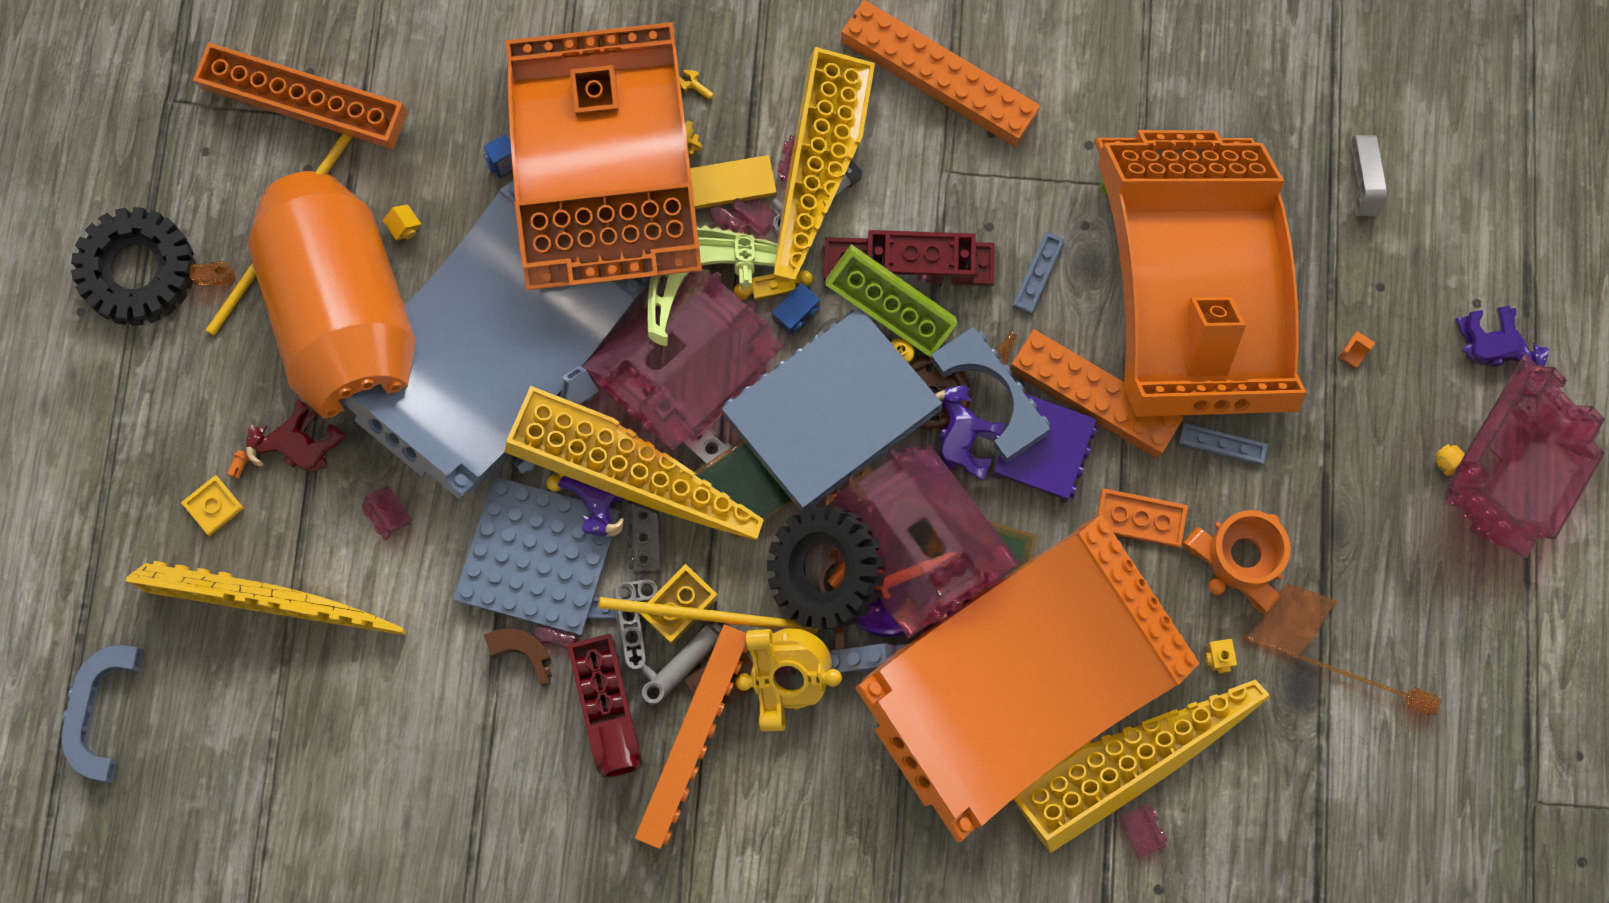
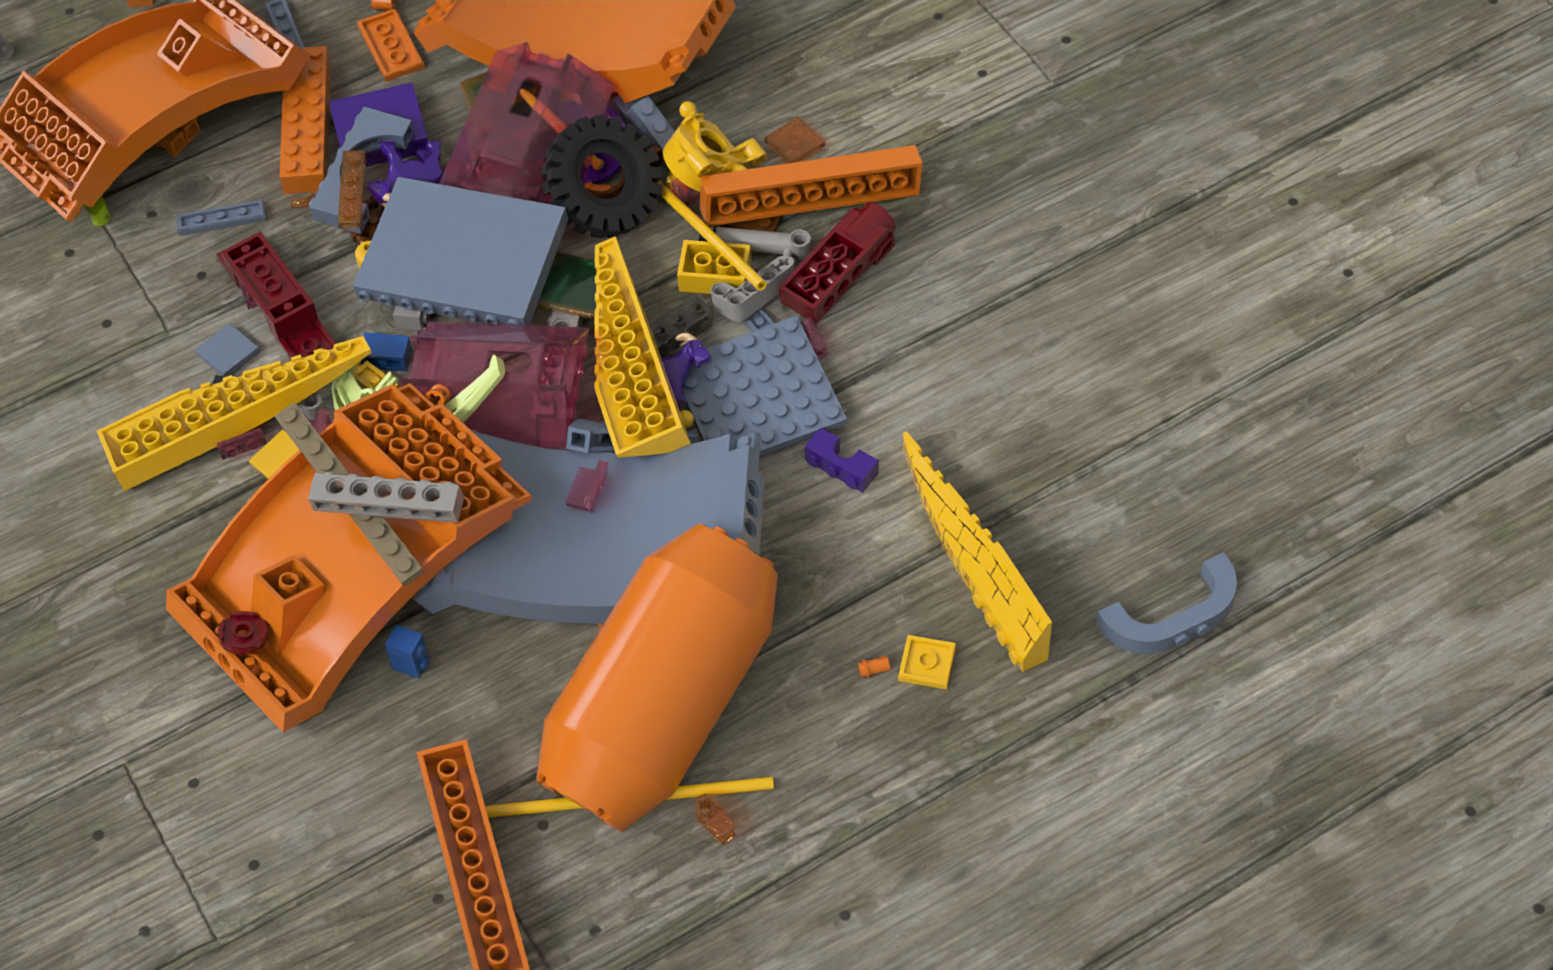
camera: 120 degrees left, 20 degrees down
black tyre [71,207,196,326] -> none
dark red animal [246,399,346,472] -> none
clear pink bracket [362,485,412,540] -> none
yellow brick [383,205,422,240] -> none
reddish brown arch [484,628,552,687] -> none
lime brick [826,245,957,357] -> none
orange piece [841,0,1041,148] -> none
none -> sand blue tile [194,323,260,377]
none -> dark red tile [218,611,268,655]
none -> dark tan plate [274,403,425,587]
none -> light grey brick [308,472,464,523]
none -> clear orange plate [338,150,366,228]
none -> orange bush [424,384,451,405]
none -> clear pink panel [566,460,608,513]
none -> clear orange tile [764,117,825,164]
none -> dark purple arch [804,427,879,493]

